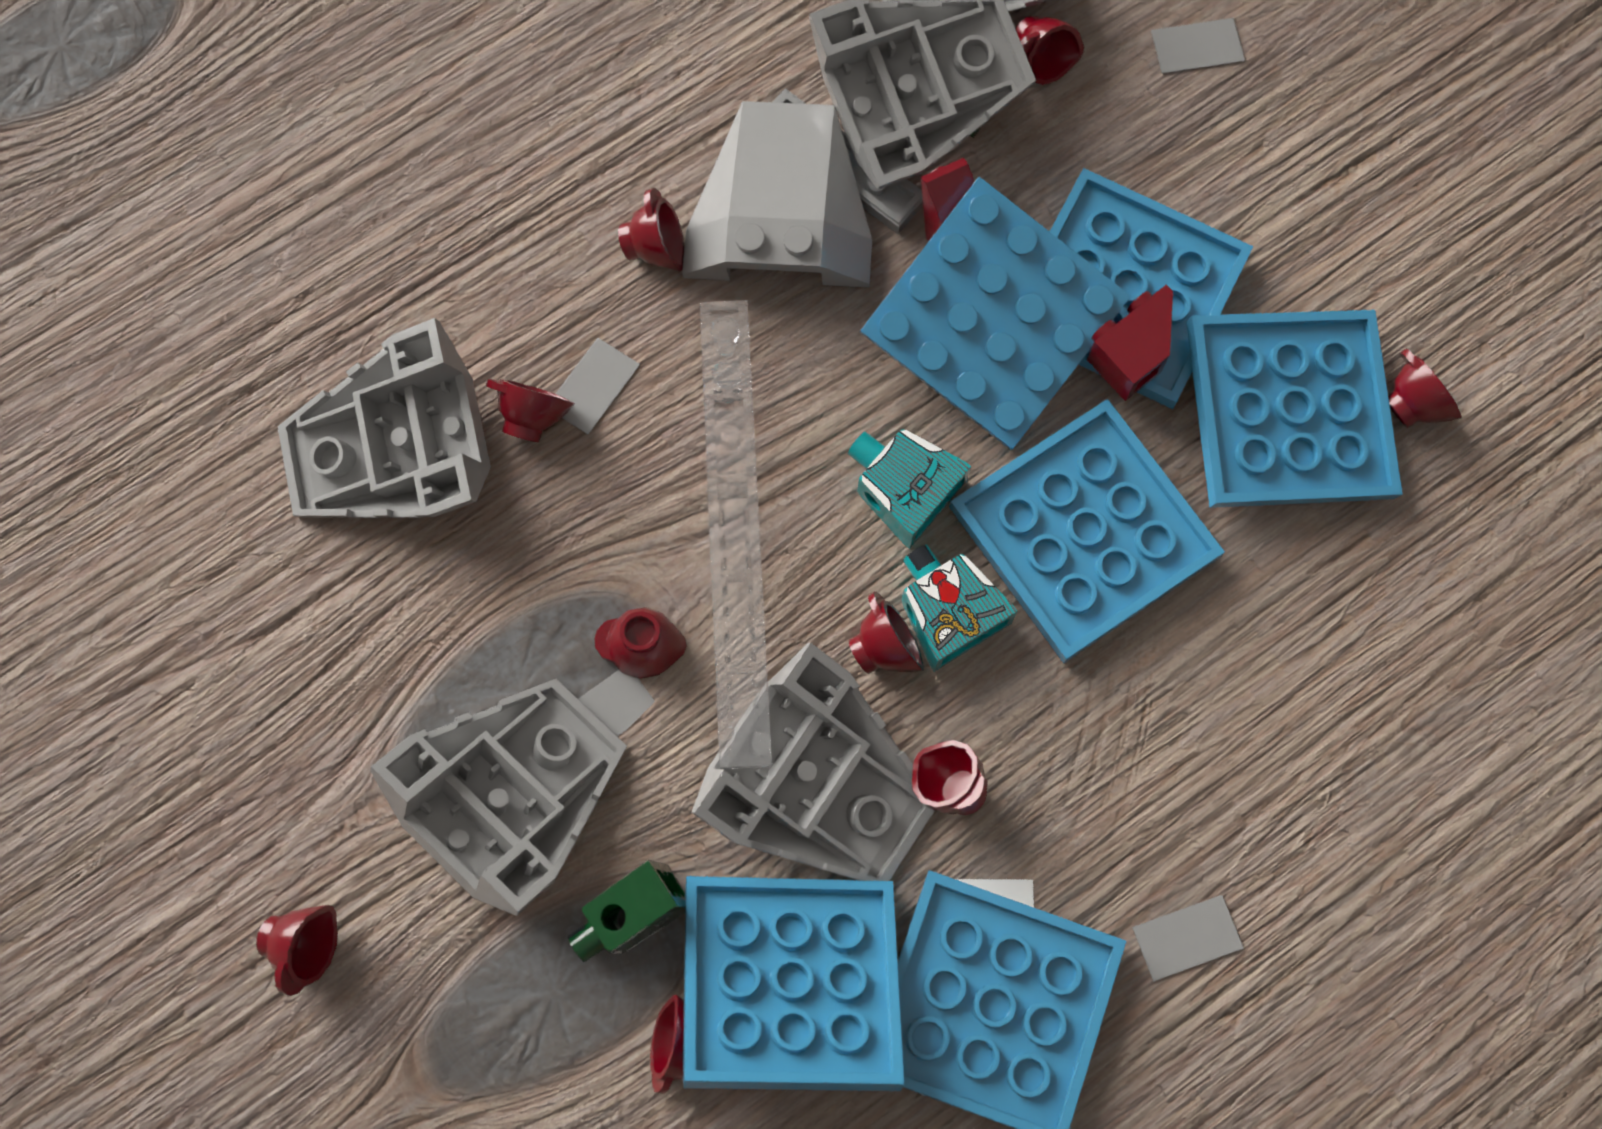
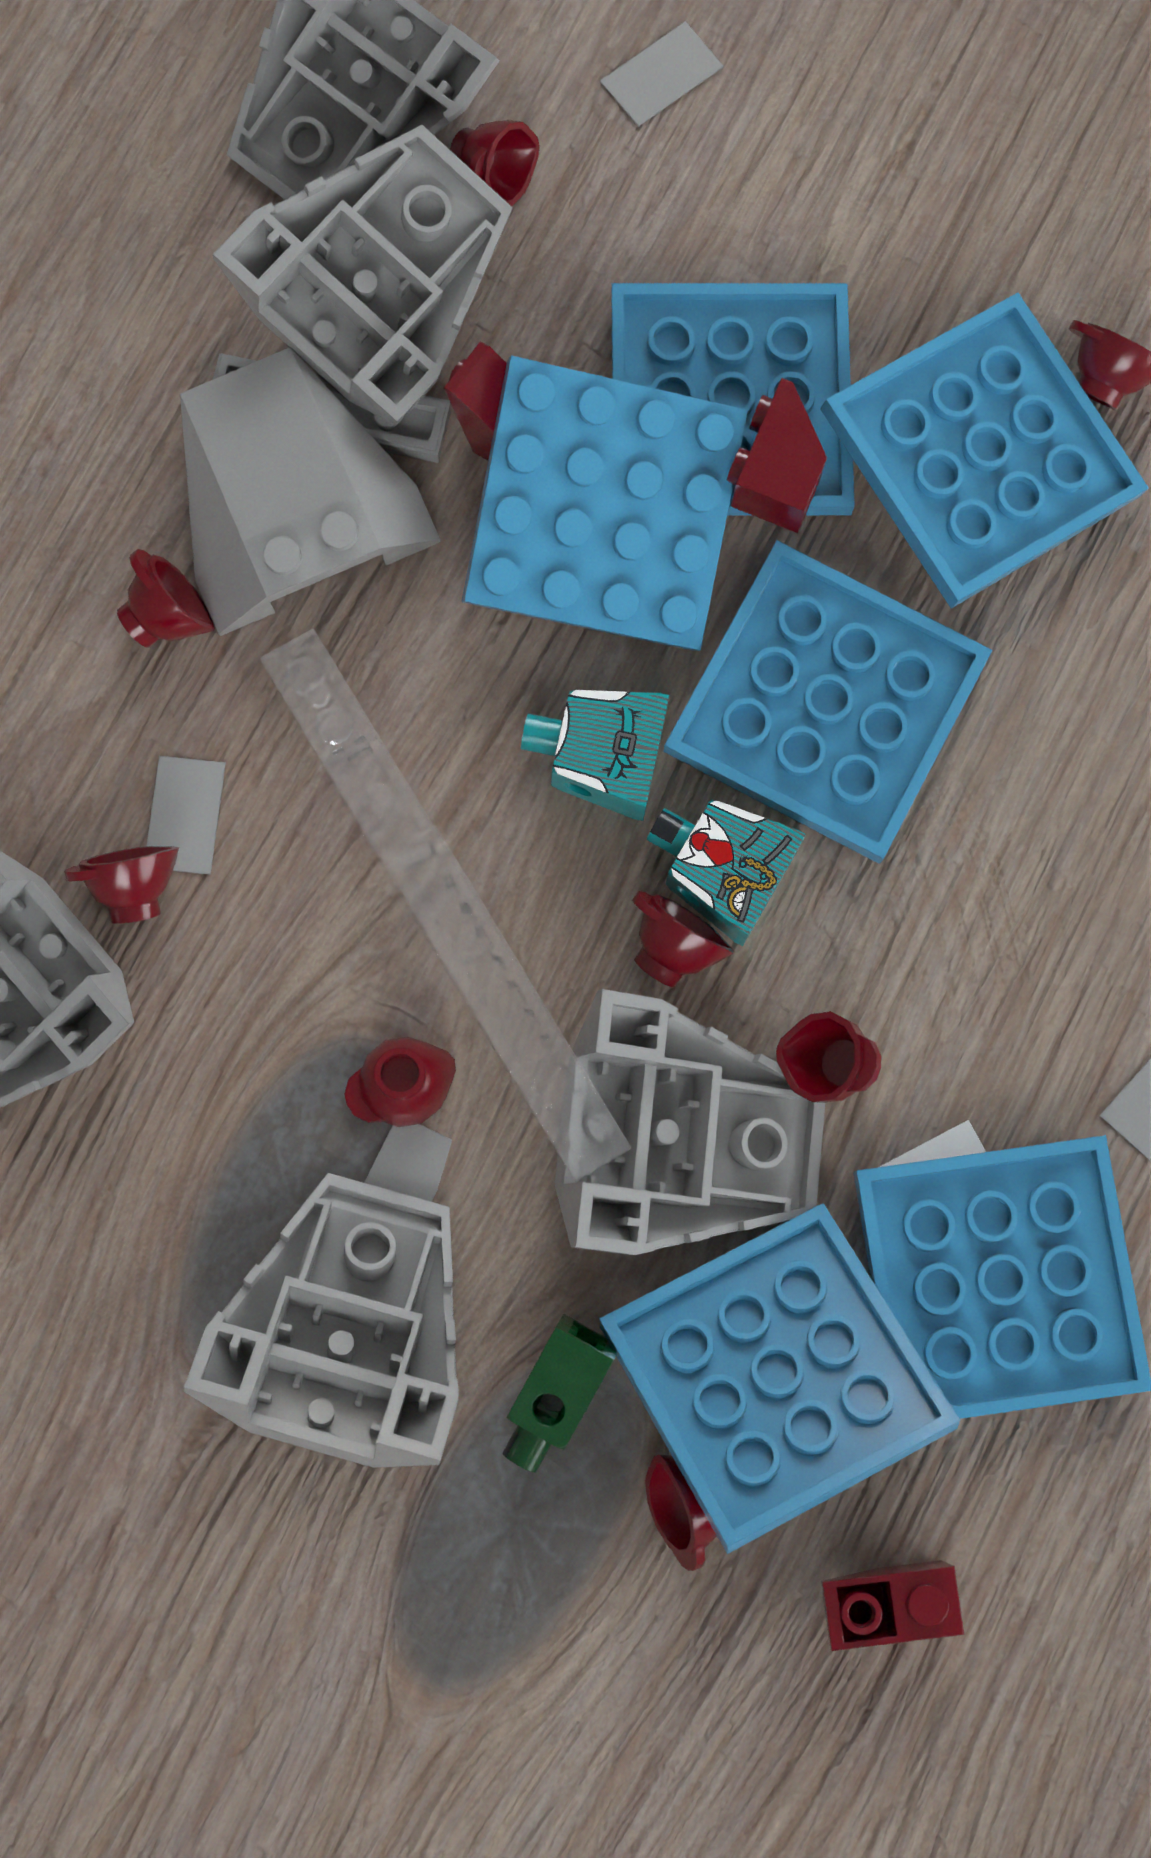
camera: 30 degrees left, 5 degrees up
dark red piece [256,905,338,996] -> none

